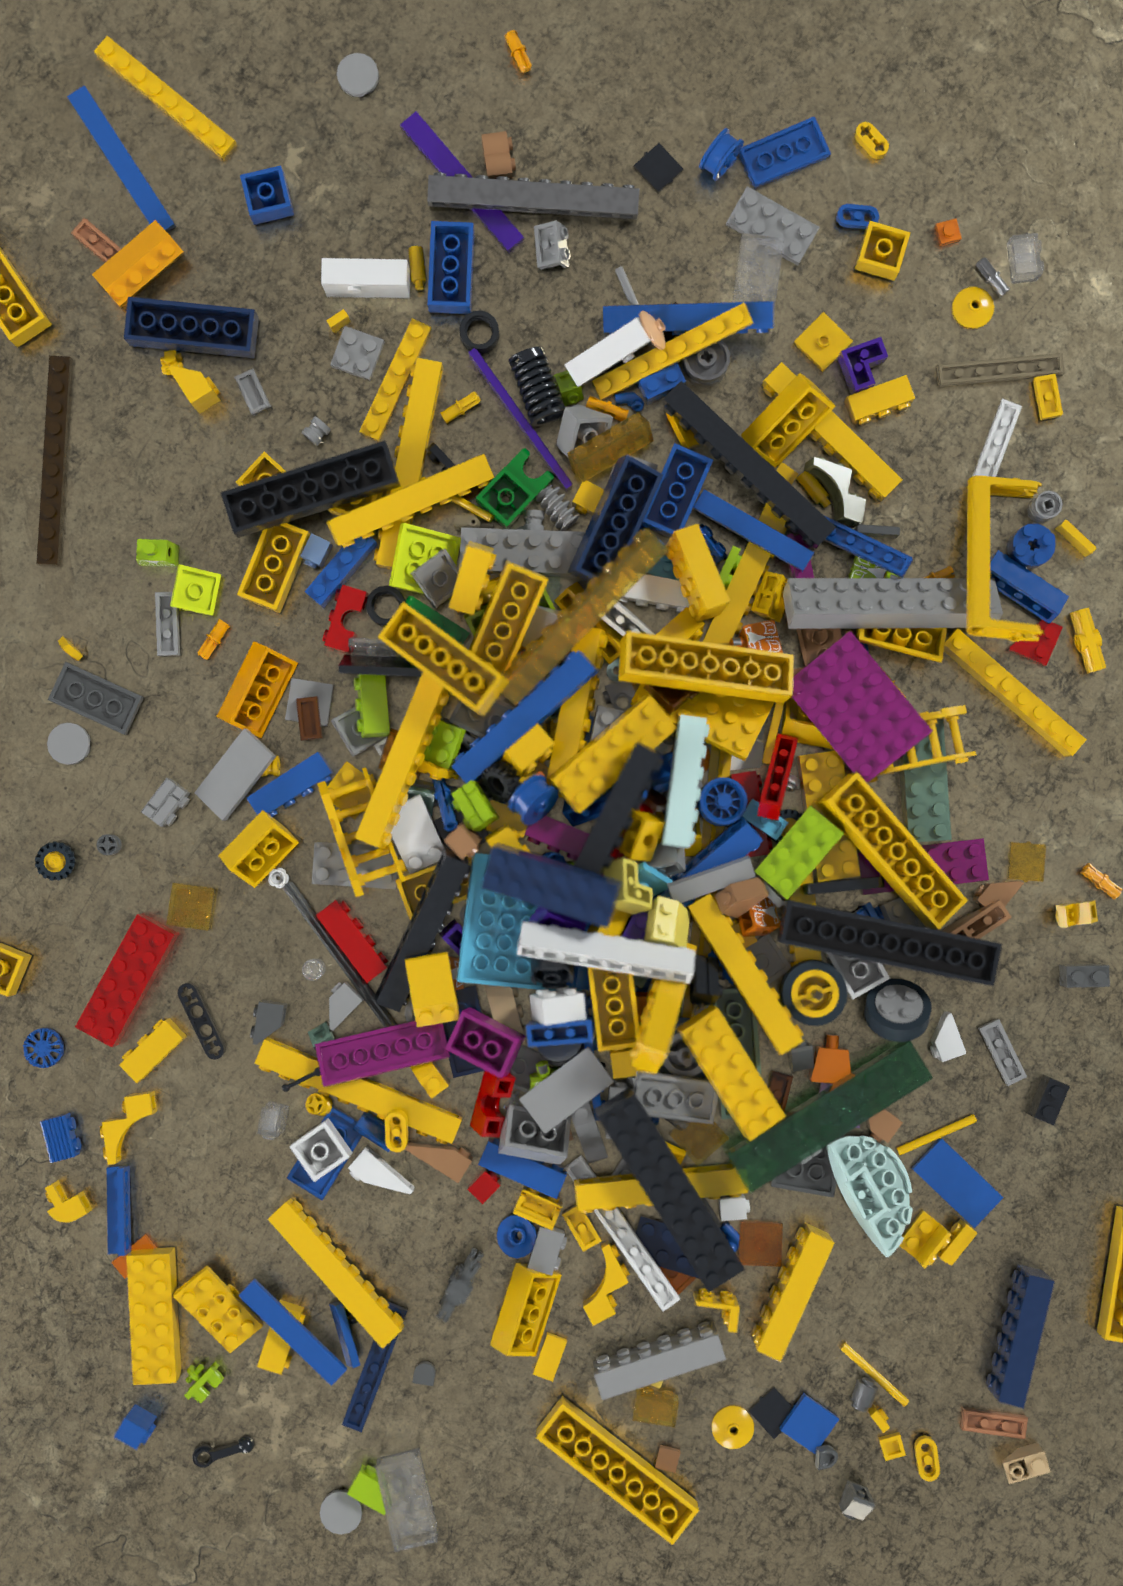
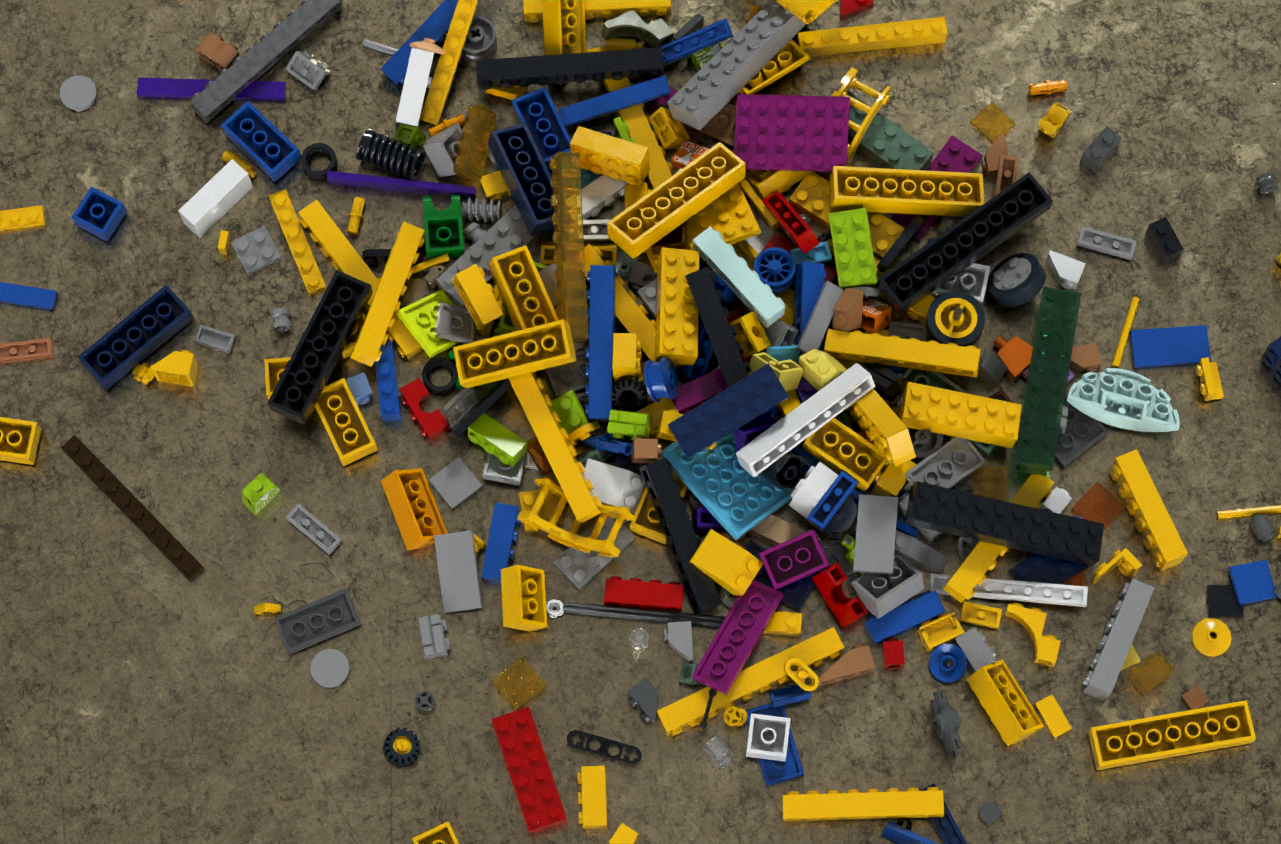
camera: 45 degrees left, 15 degrees down
light orange slope [92,220,184,308] -> none
neon yellow plate [170,564,221,616] -> none
light orange axle [197,619,230,660] -> none
reddish brown tile [296,696,323,741] -> none
white slope [348,1146,415,1194] -> none
blue arm [615,392,644,412] -> none
blue brick [638,363,686,405] -> none
yellow bracket [899,1210,951,1268] -> none

